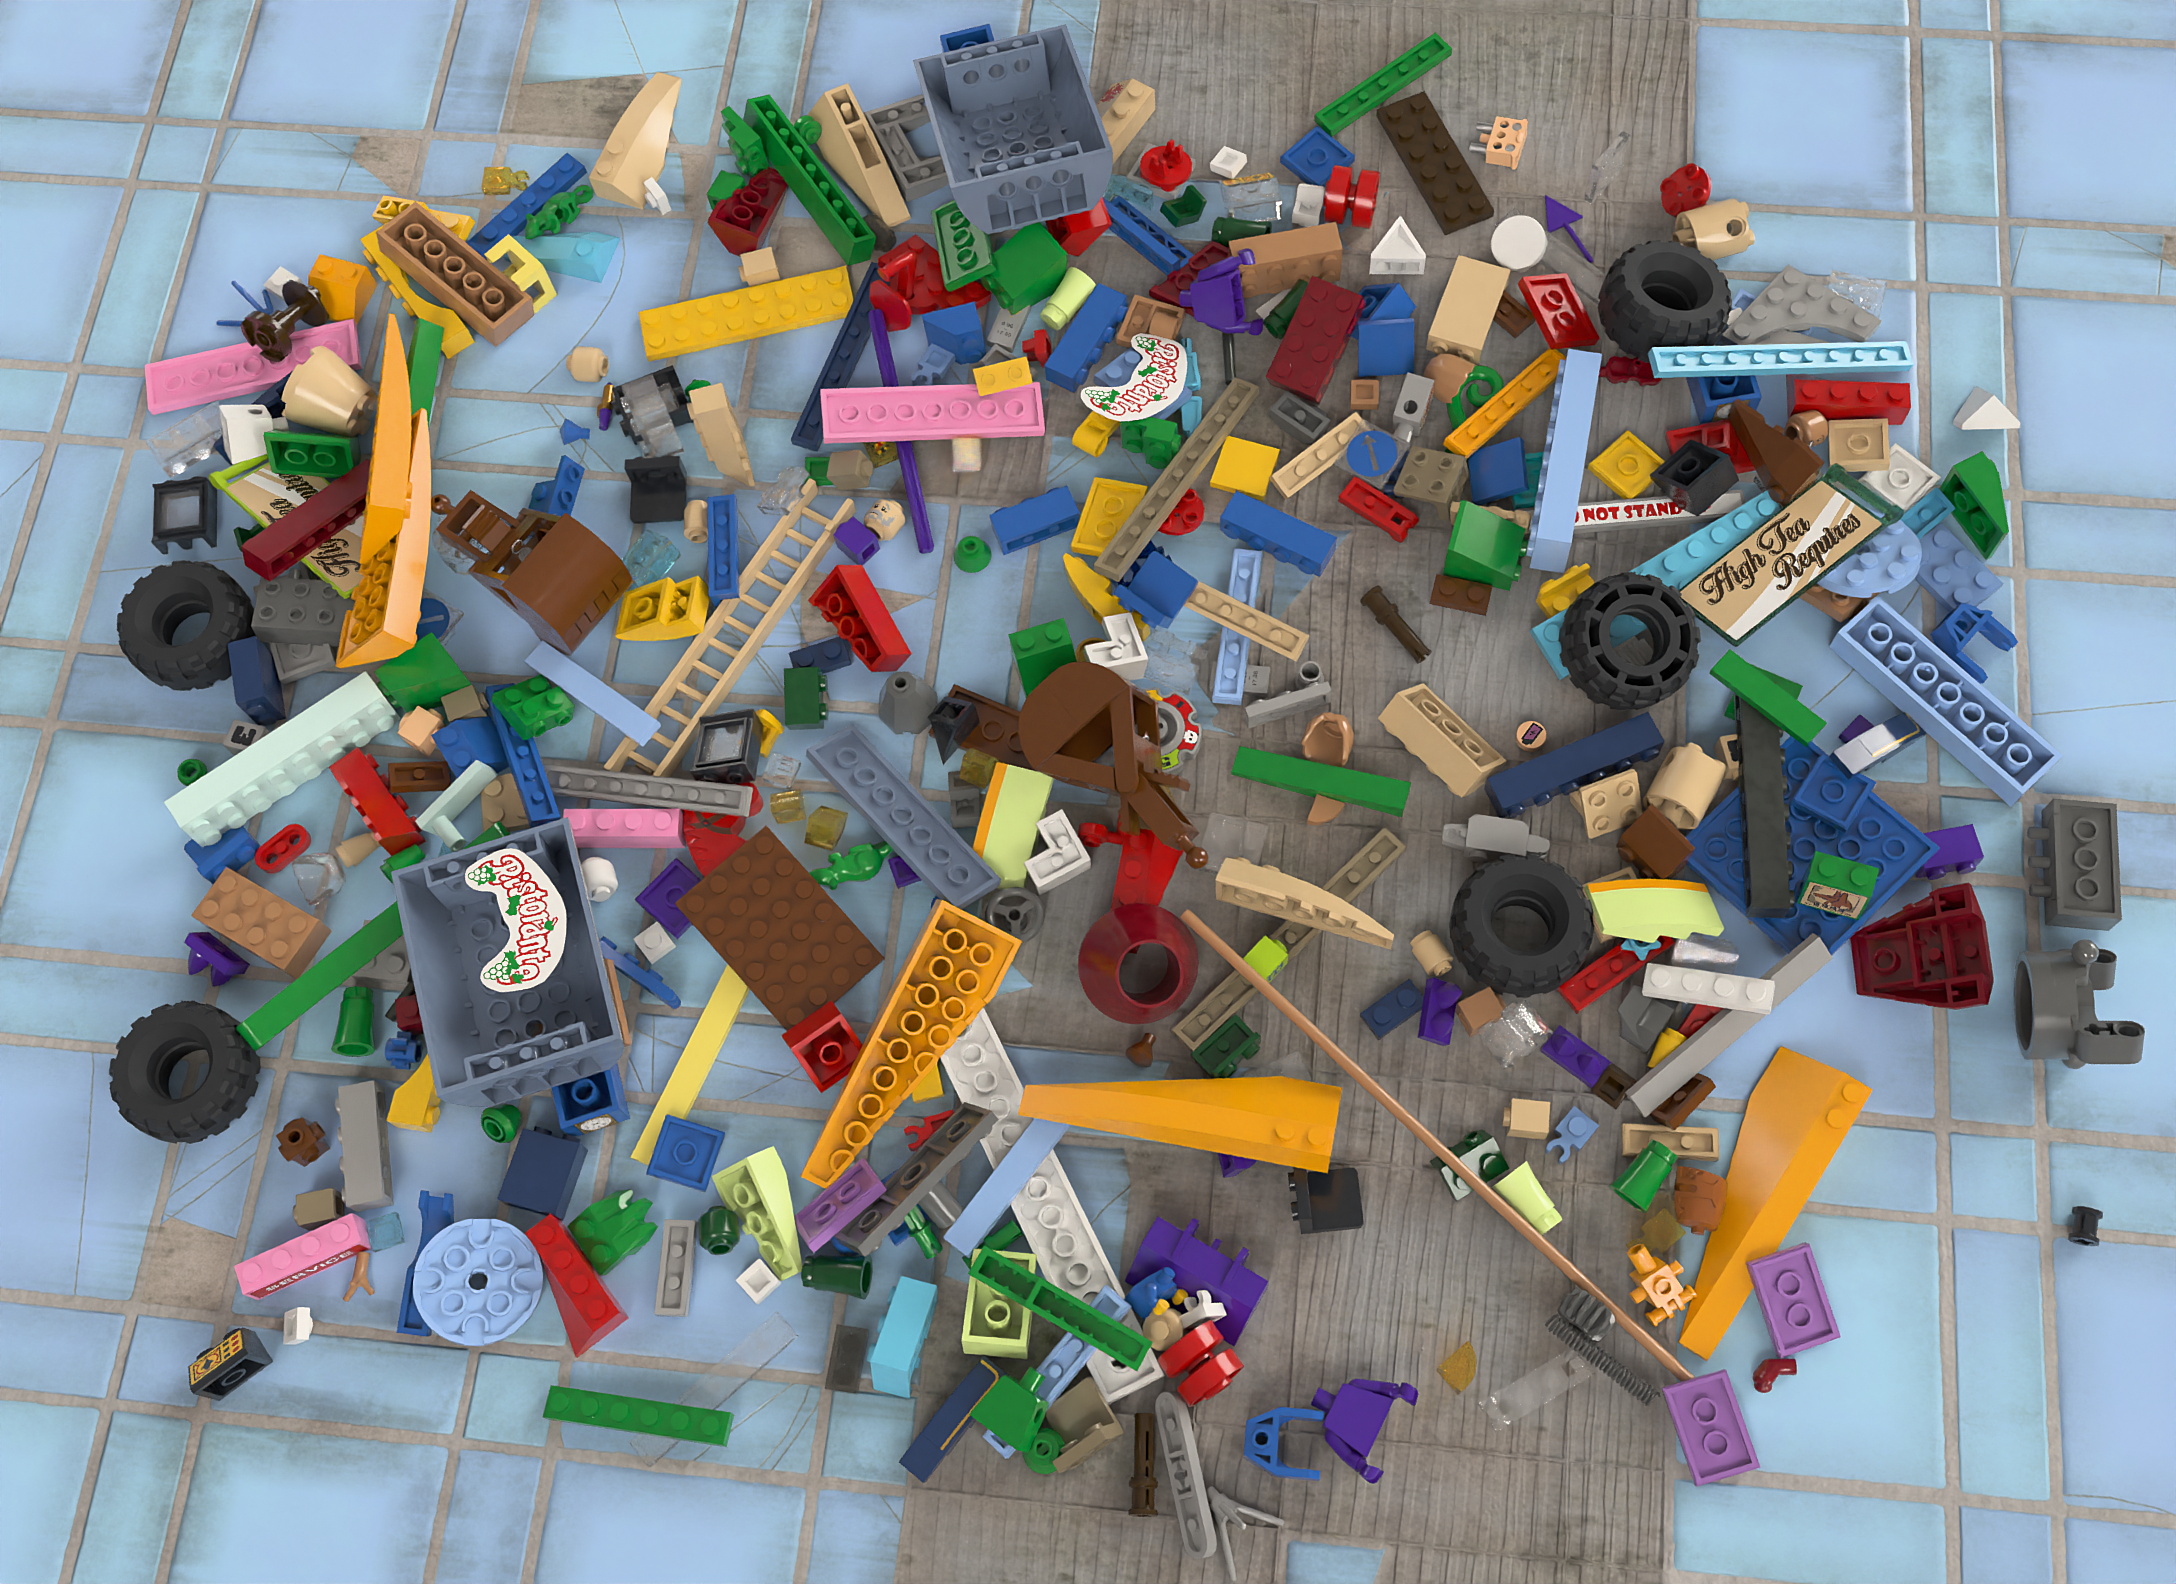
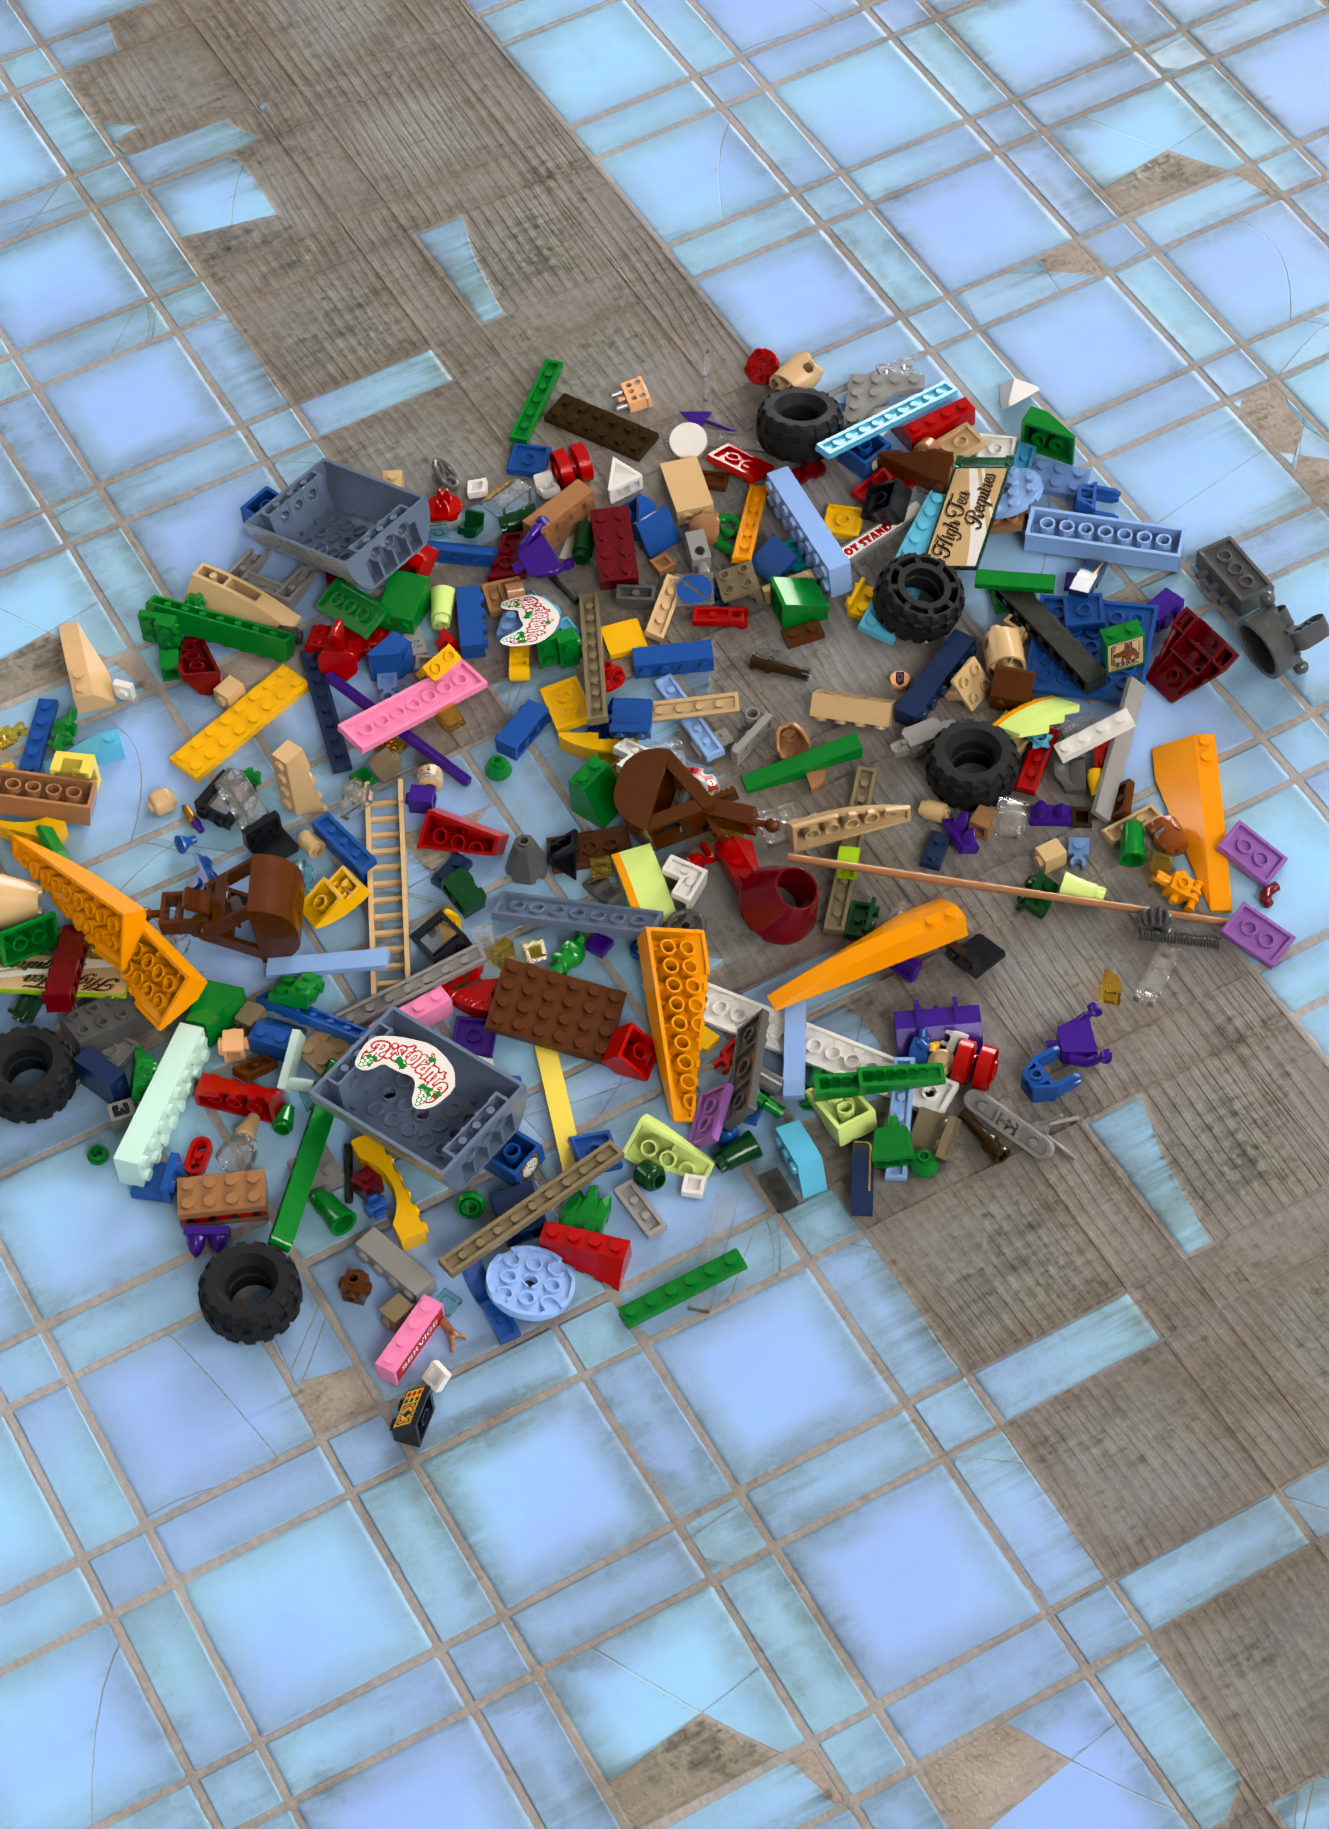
camera: 40 degrees left, 15 degrees down
reddish brown rock [1125,1033,1156,1068] -> none
none -> green plate [130,1046,157,1101]
none -> dark grey piece [431,458,460,490]
none -> dark tan plate [438,1139,624,1279]

